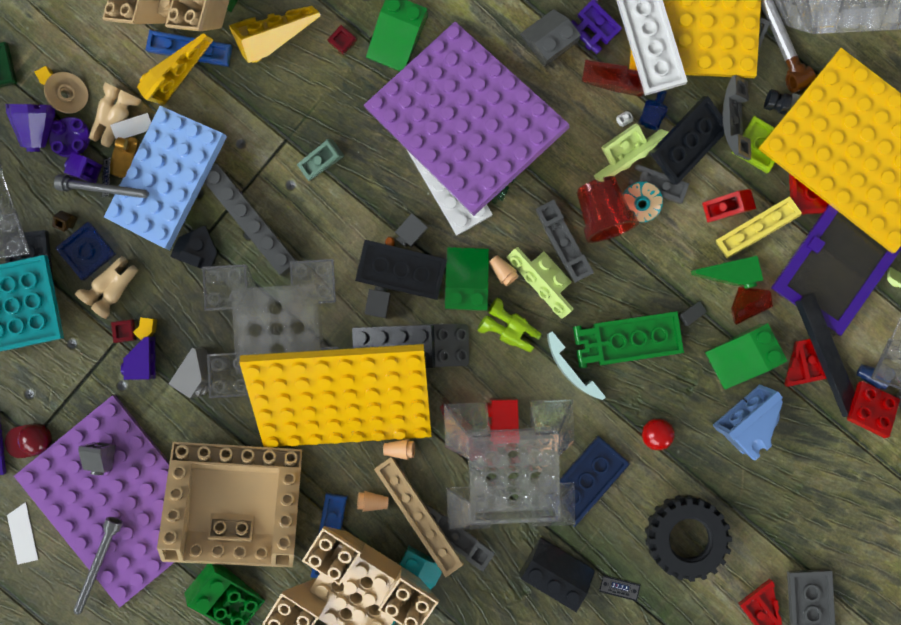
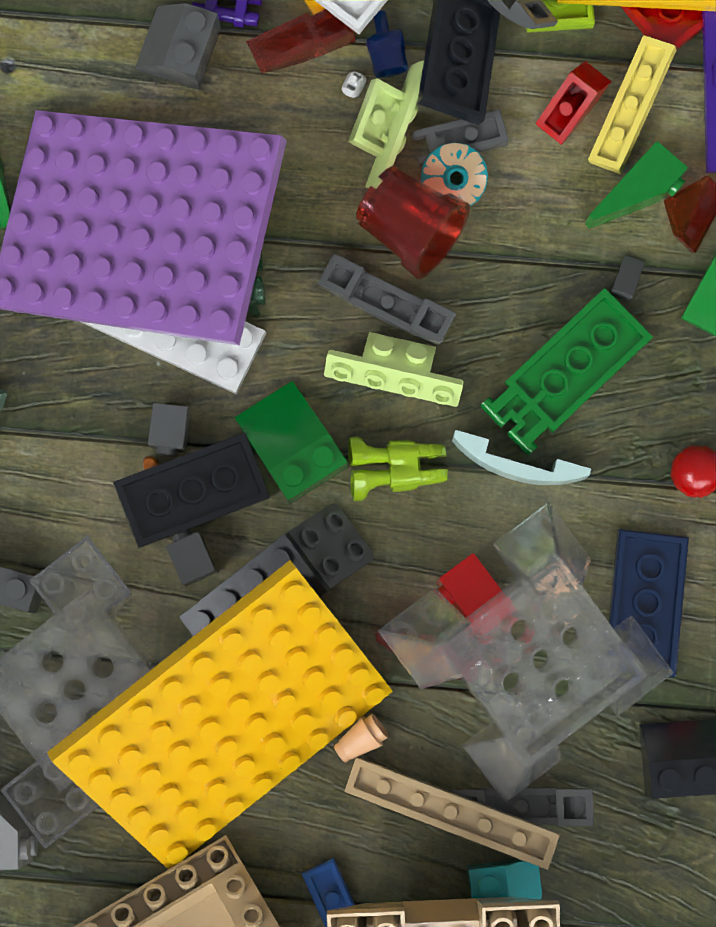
camera: 30 degrees left, 5 degrees down
light nougat cone [357,491,388,512] -> none
light nougat cone [489,255,519,287] -> none

